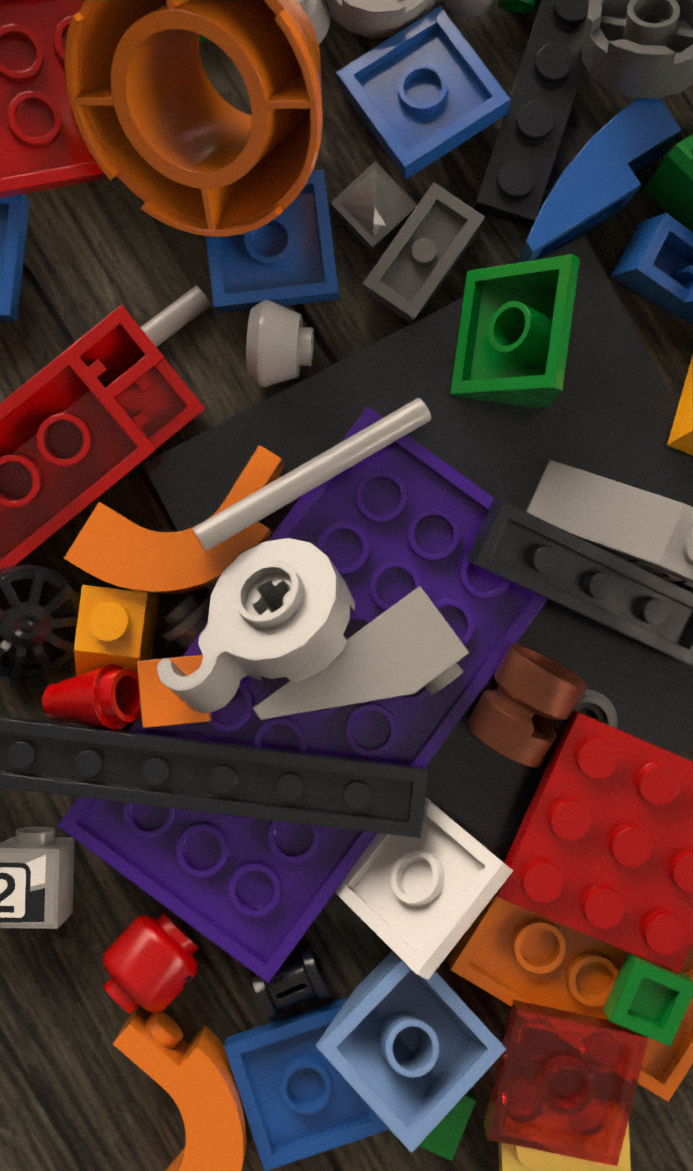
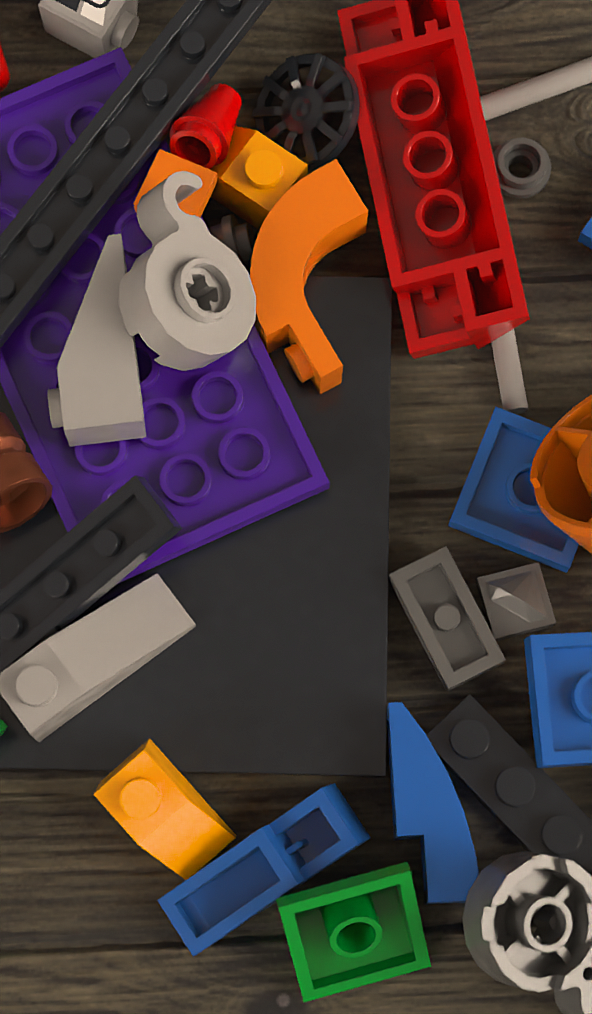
camera: 120 degrees right, 10 degrees down
light grey bar [192,398,431,552] -> none
light grey cone [246,300,314,387] -> none
green slope [450,254,580,409] -> none

